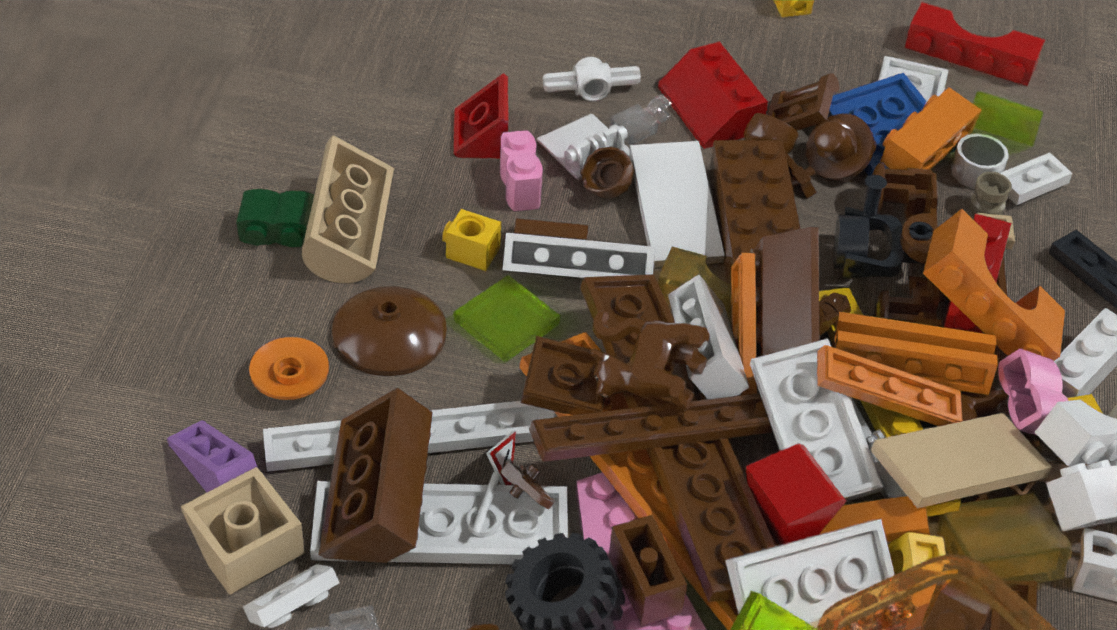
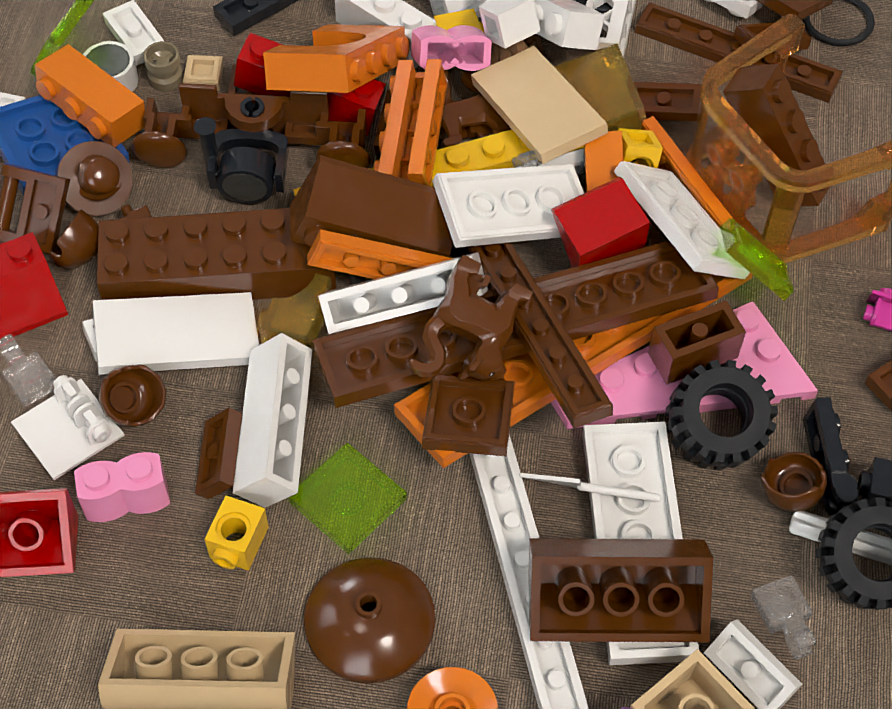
camera: 90 degrees left, 10 degrees up
reddish brown piece [500,461,556,510] -> none
orange tile [817,345,962,426] -> none

